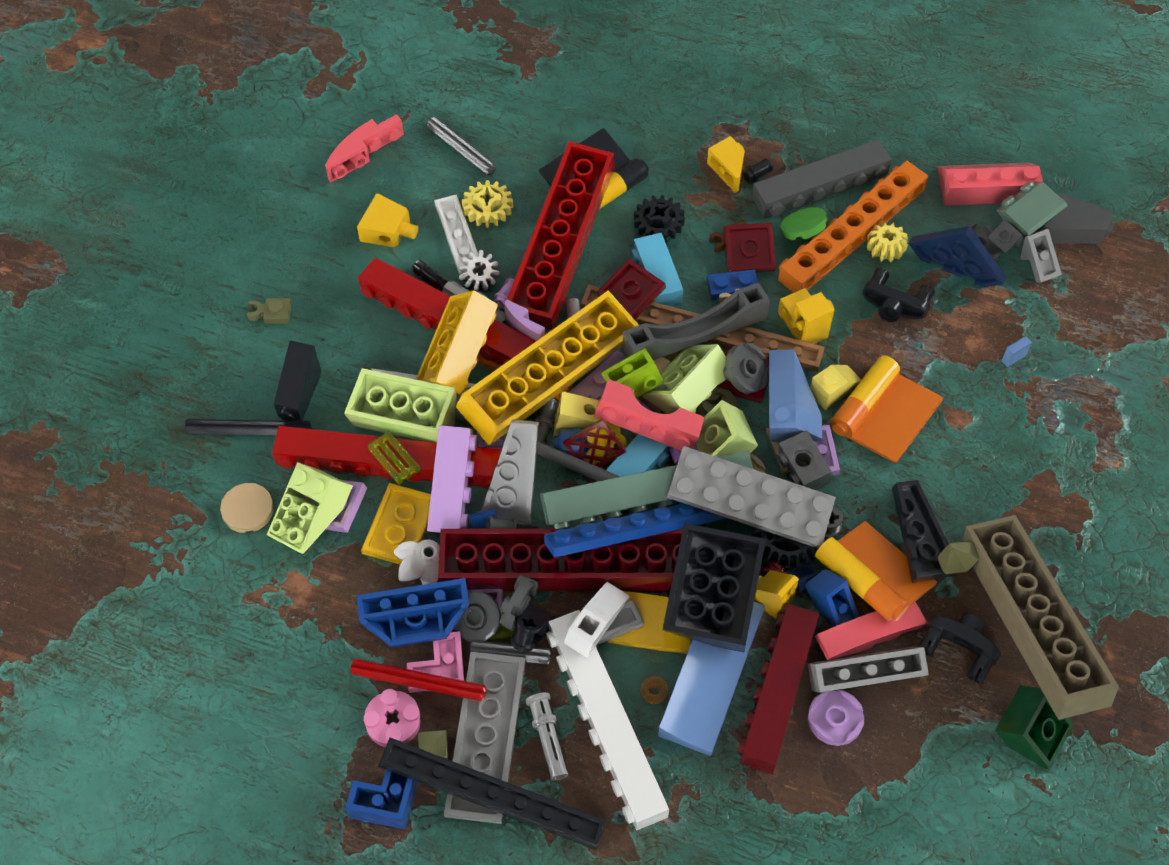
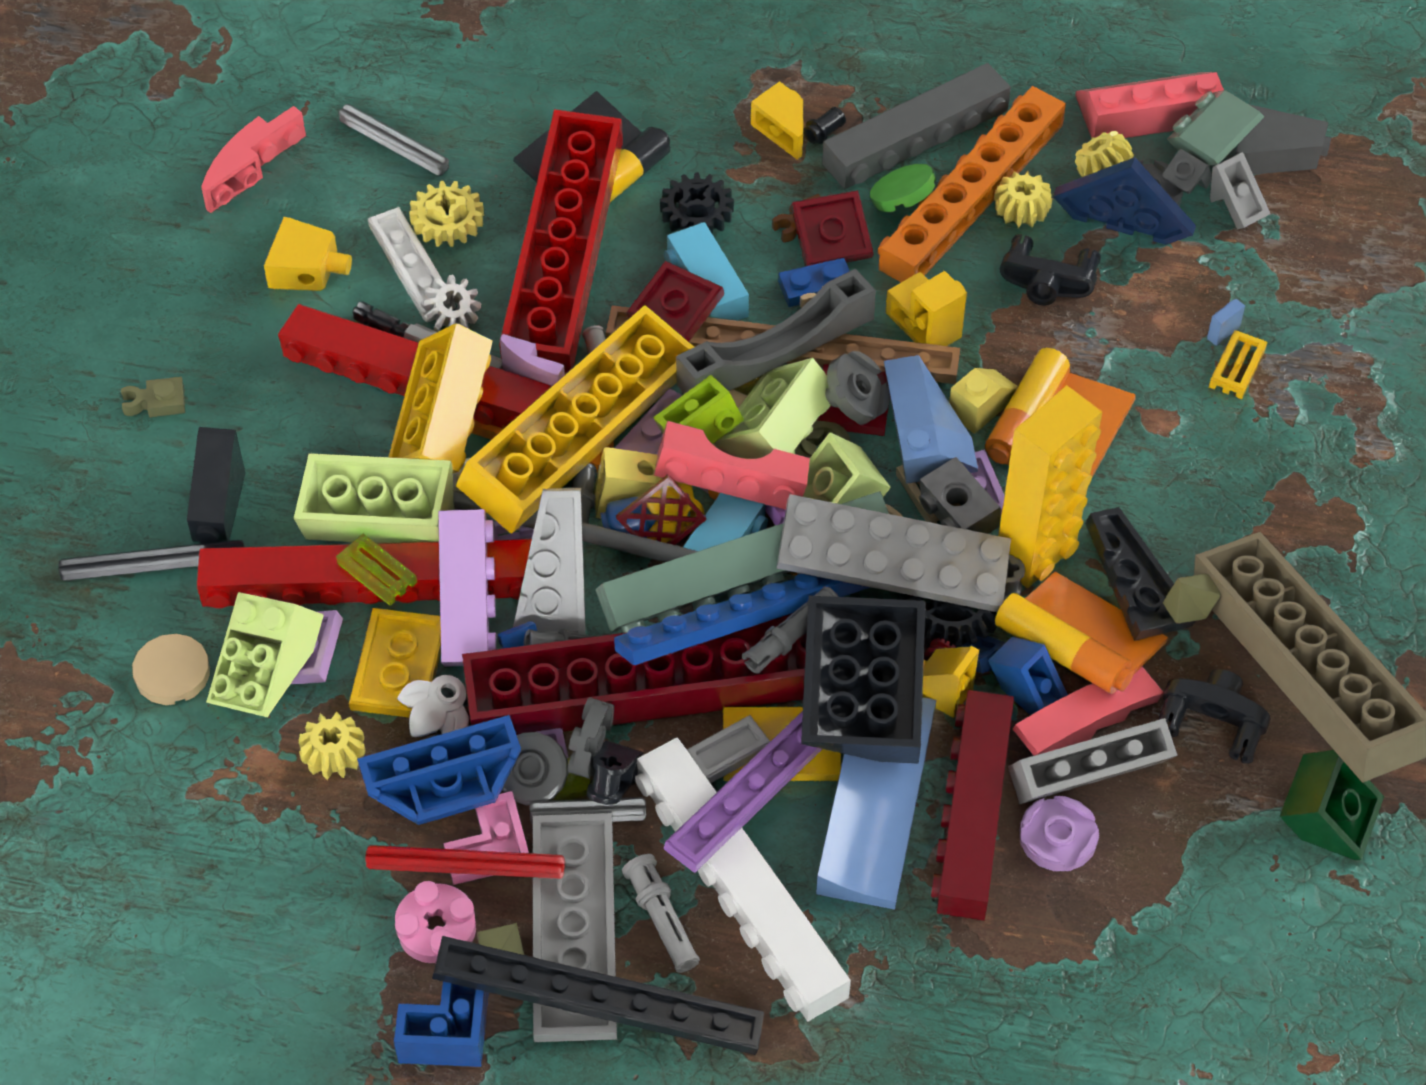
camera: 10 degrees left, 5 degrees down
lavender pin [494,278,514,309] -> none
white slope [564,582,630,658] -> none
clear orange plate [640,676,668,704] -> none
none -> light yellow gear [298,711,365,780]
none -> medium lavender tile [664,711,822,873]
none -> dark grey pin [742,586,838,673]
none -> yellow brick [998,385,1102,589]
none -> light yellow gear [1075,131,1134,177]
none -> yellow tile [1209,330,1268,399]

